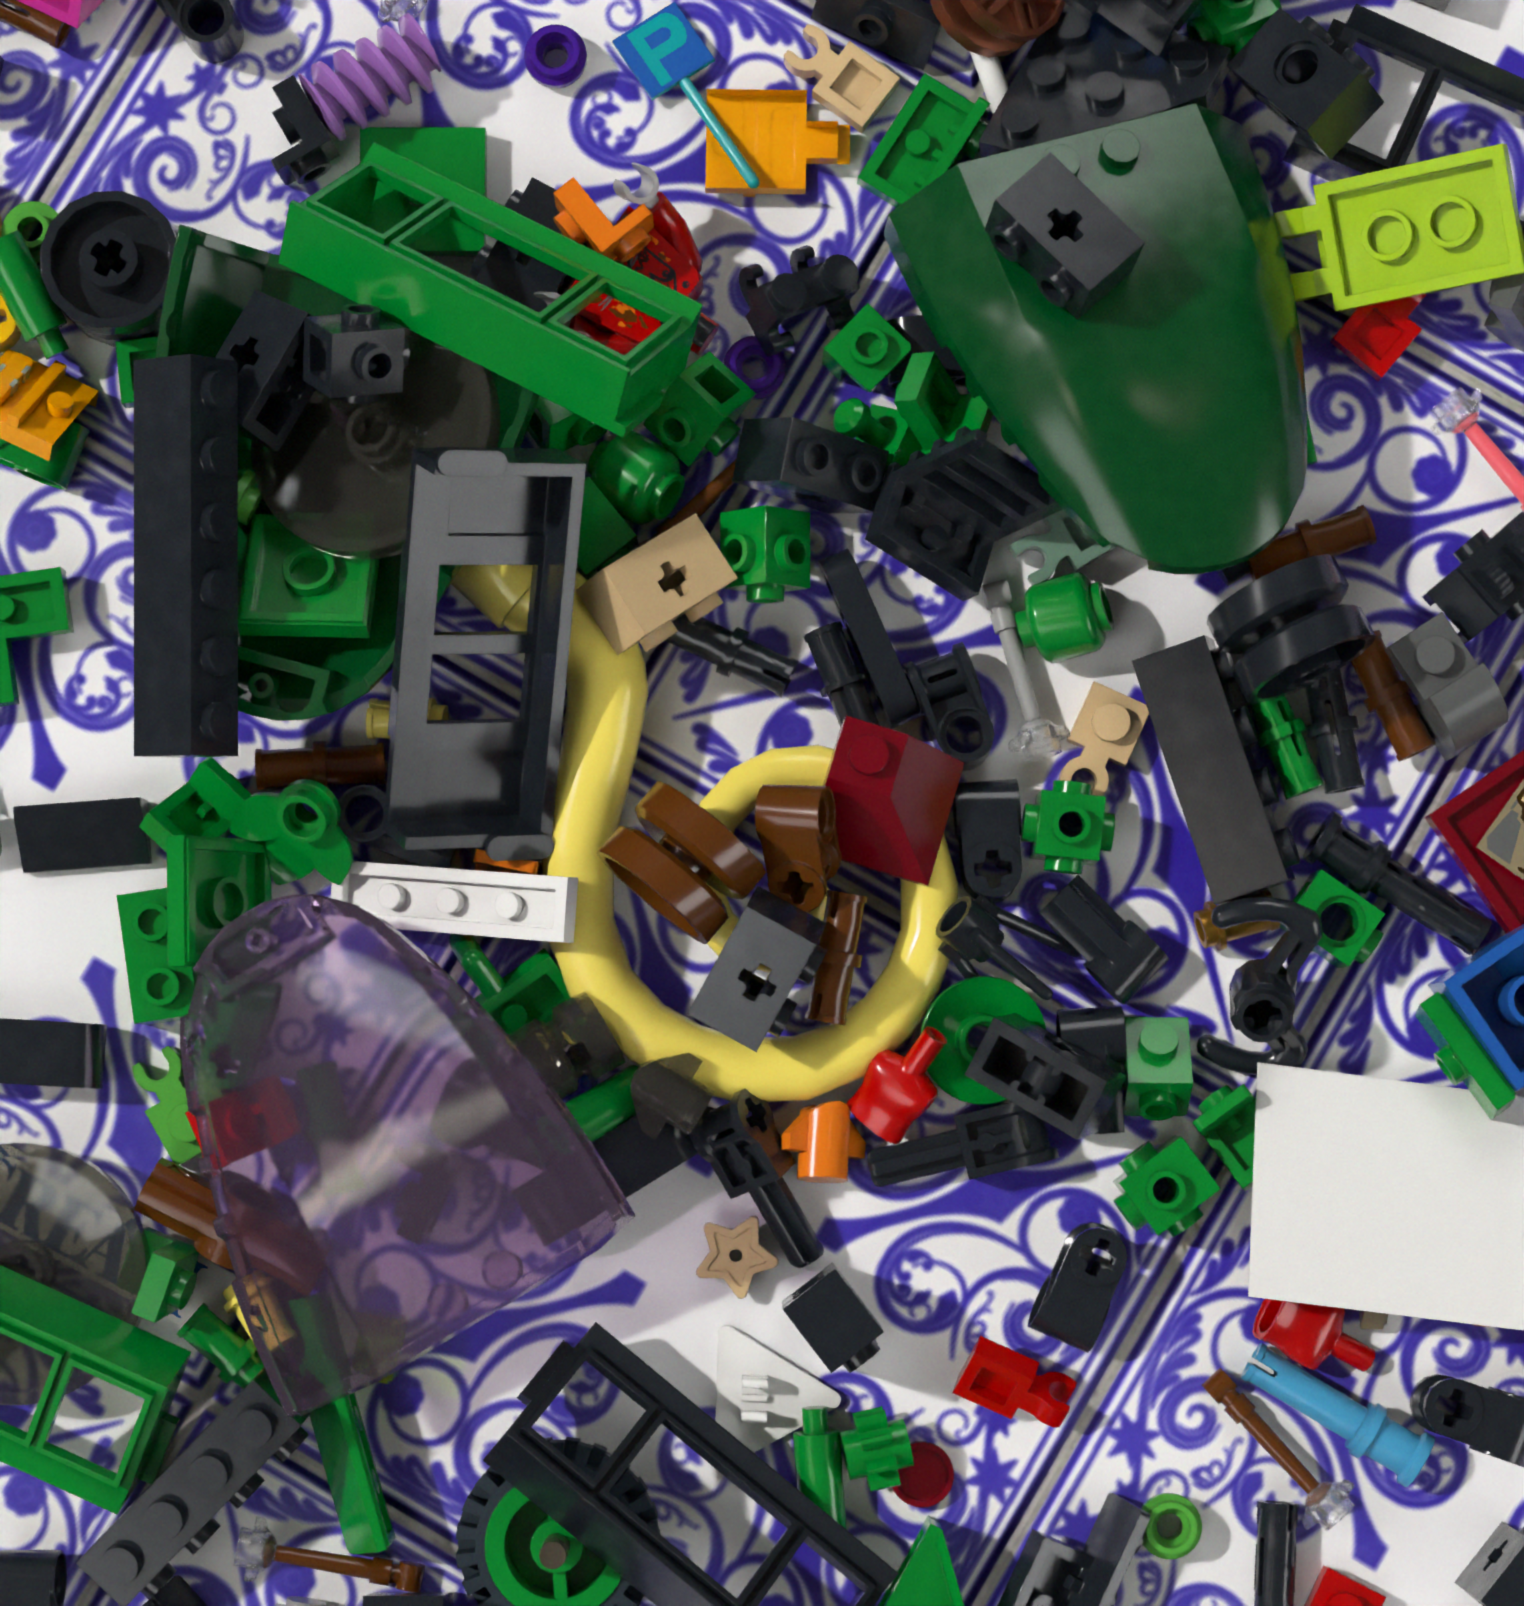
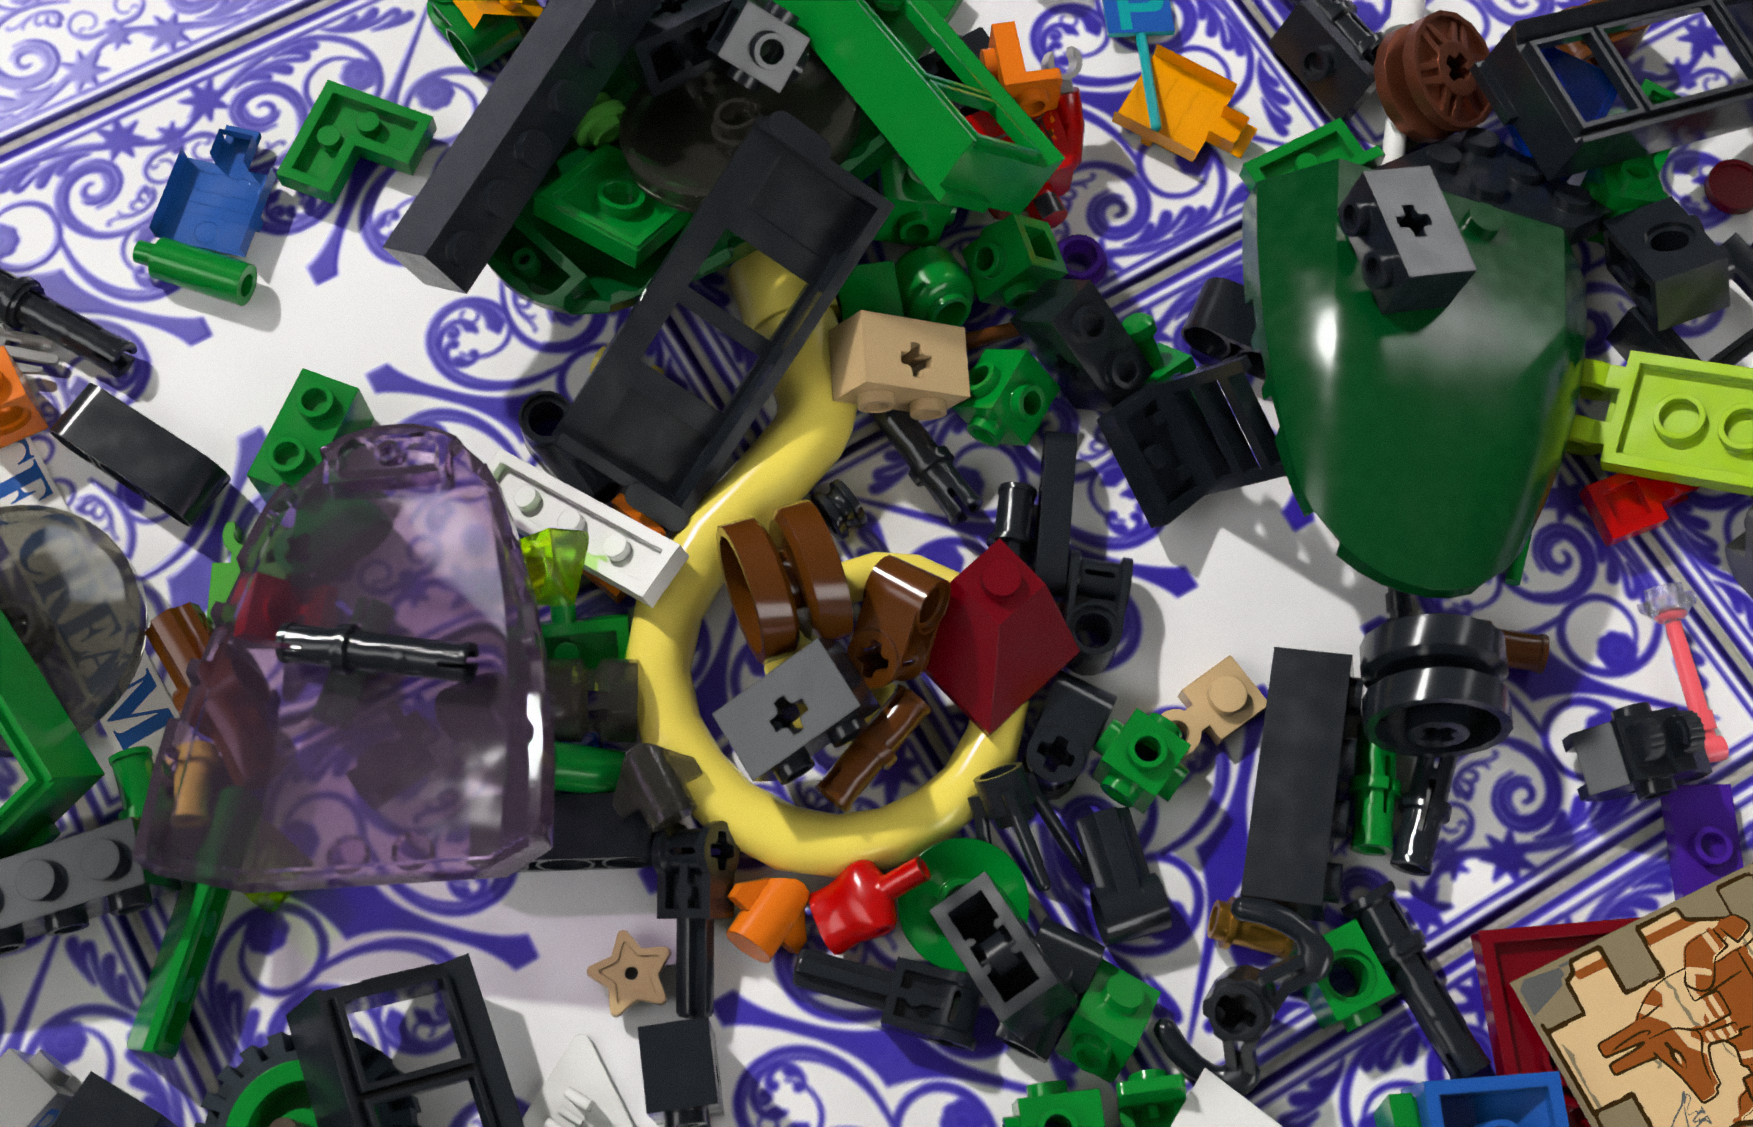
camera: 25 degrees right, 15 degrees down
black slope [13,797,152,873] -> none
green bracket [120,1227,200,1323] -> none
green bracket [139,757,252,853] -> none
green plate [167,835,272,969] -> none
green plate [230,779,353,885] -> none
reddish brown piece [233,1516,425,1592] -> none
reddish brown pin [255,741,386,790] -> none
black piece [739,245,860,357] -> none
tan plate [784,24,900,134] -> none
green bracket [822,303,911,392] -> none
green bracket [894,351,994,451] -> none
light grey piece [981,579,1071,762] -> none
sand green plate [1008,510,1118,586] -> none
green head [1015,572,1114,663] -> none
reddish brown pin [1351,630,1436,762] -> none
dark grey brick [1384,612,1509,761] -> none
none -> black pin [275,621,479,685]
none -> clear neon green slope [513,528,589,606]
none -> black bush [811,479,868,542]

